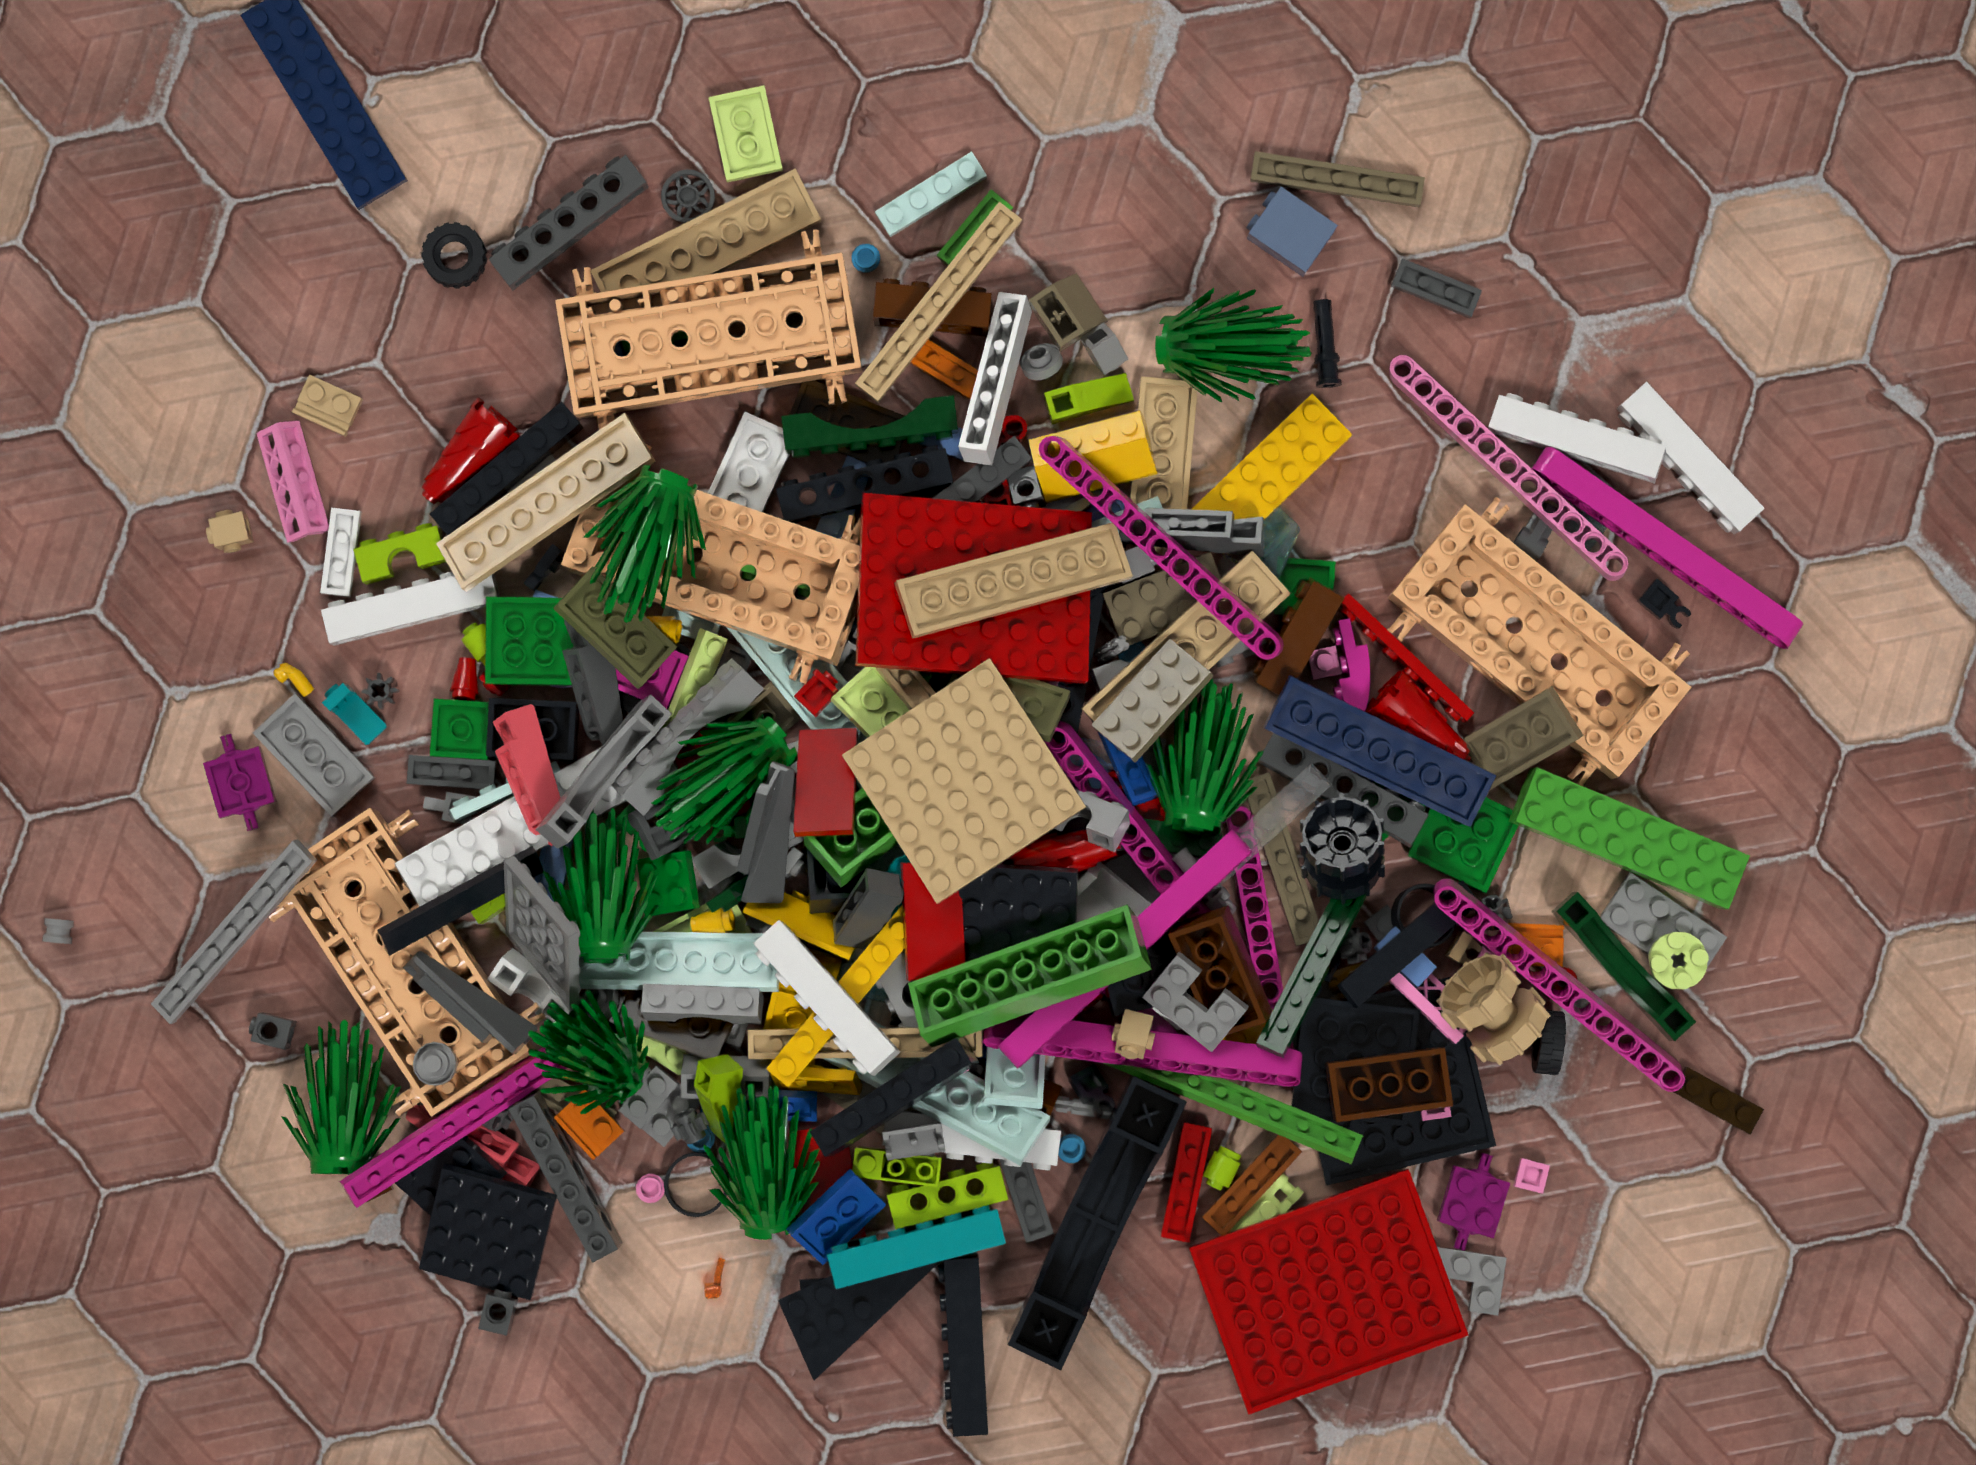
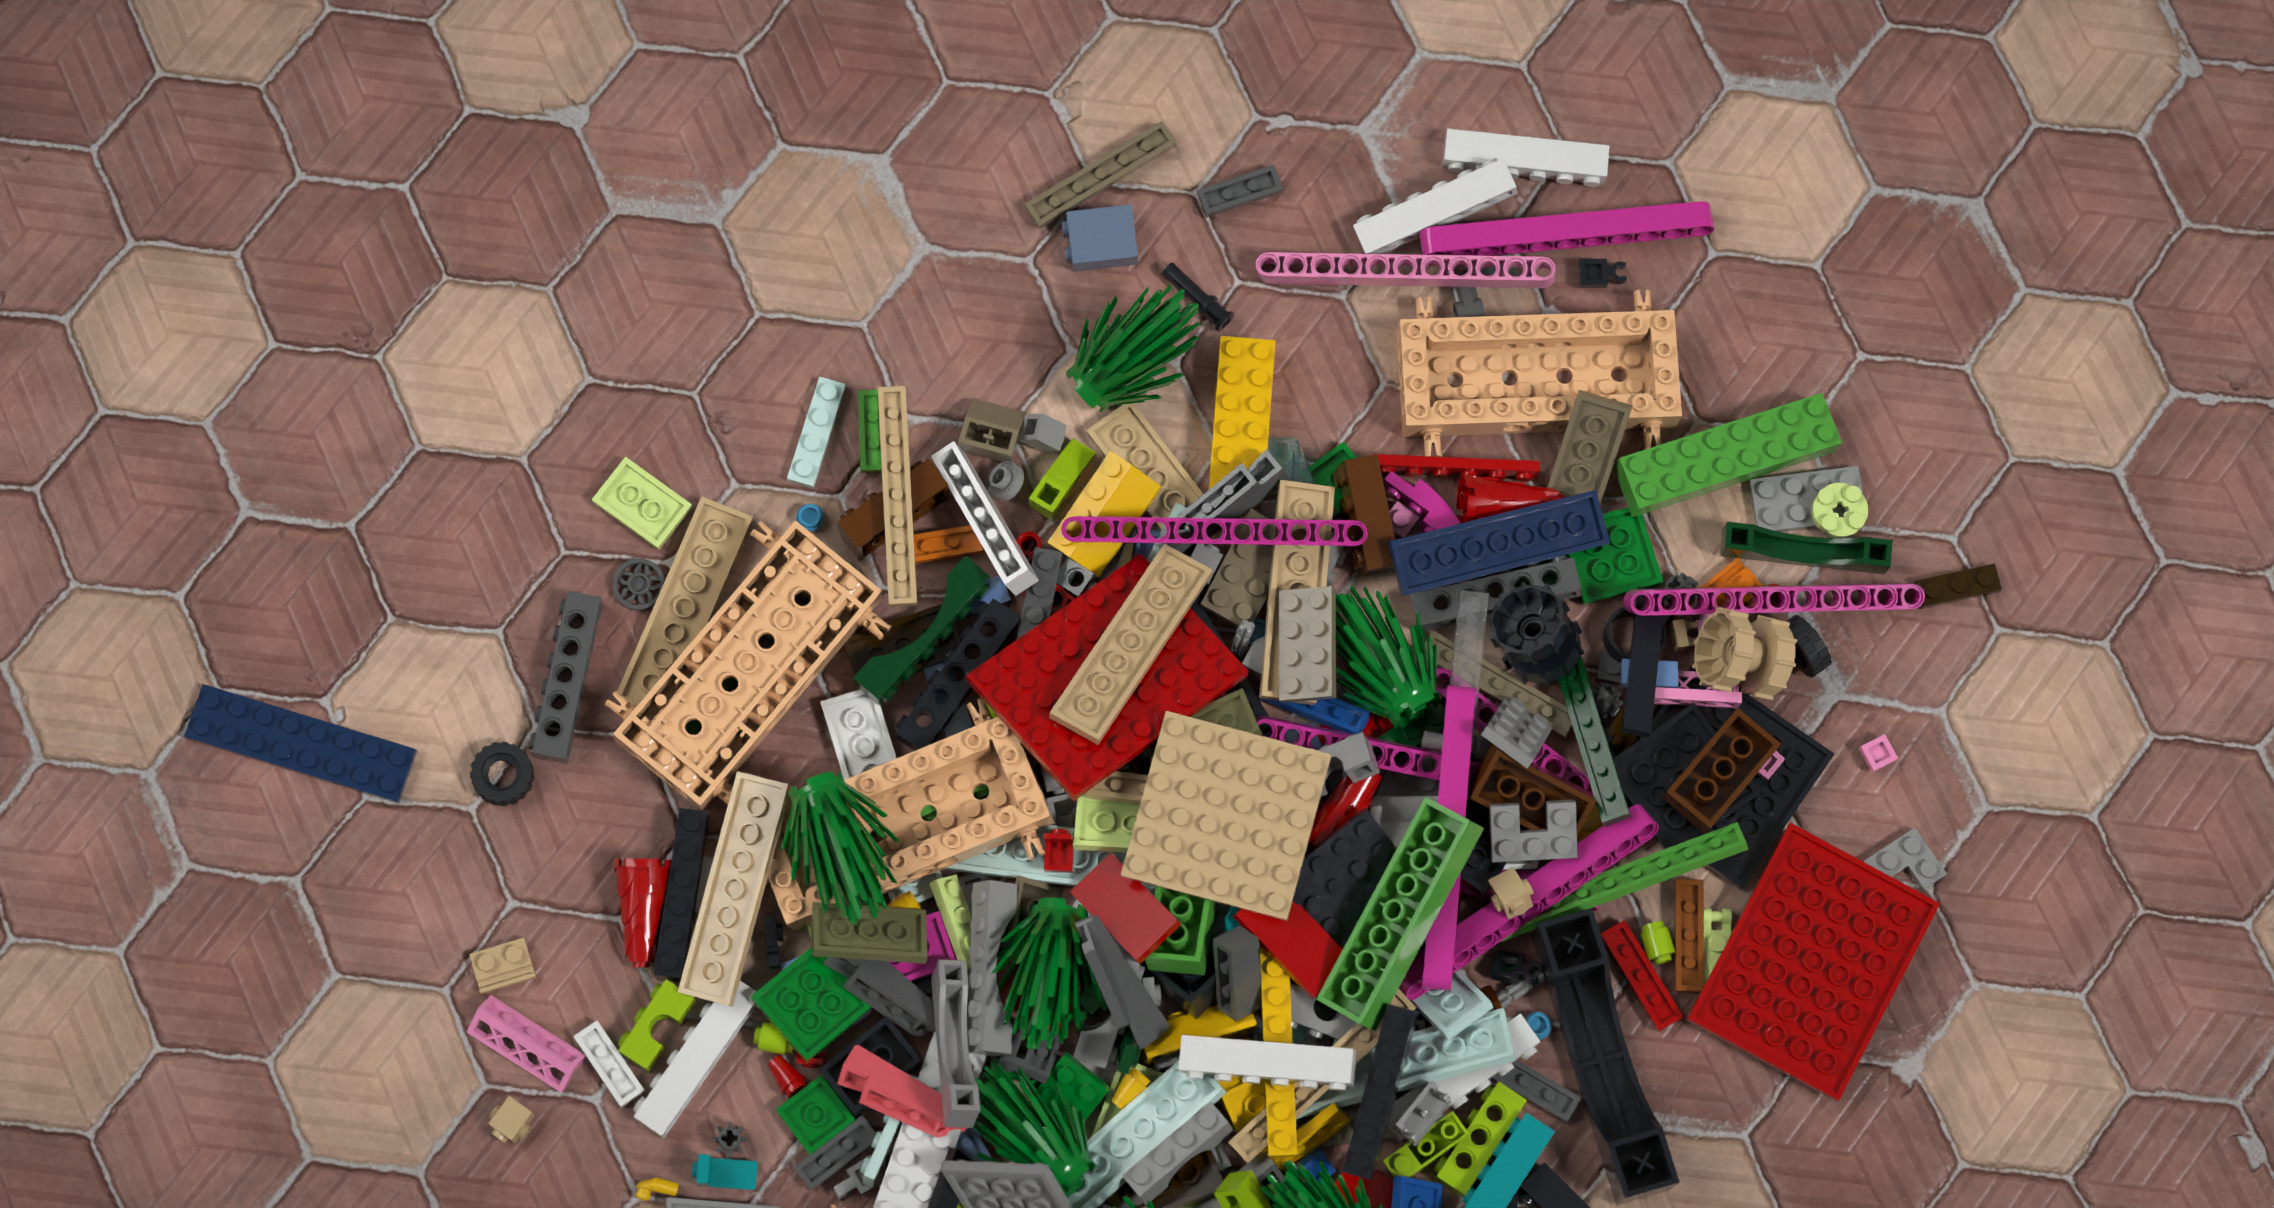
camera: 45 degrees left, 10 degrees down
magenta plate [1437,1152,1510,1251] -> none
none -> light grey plate [1481,695,1552,768]

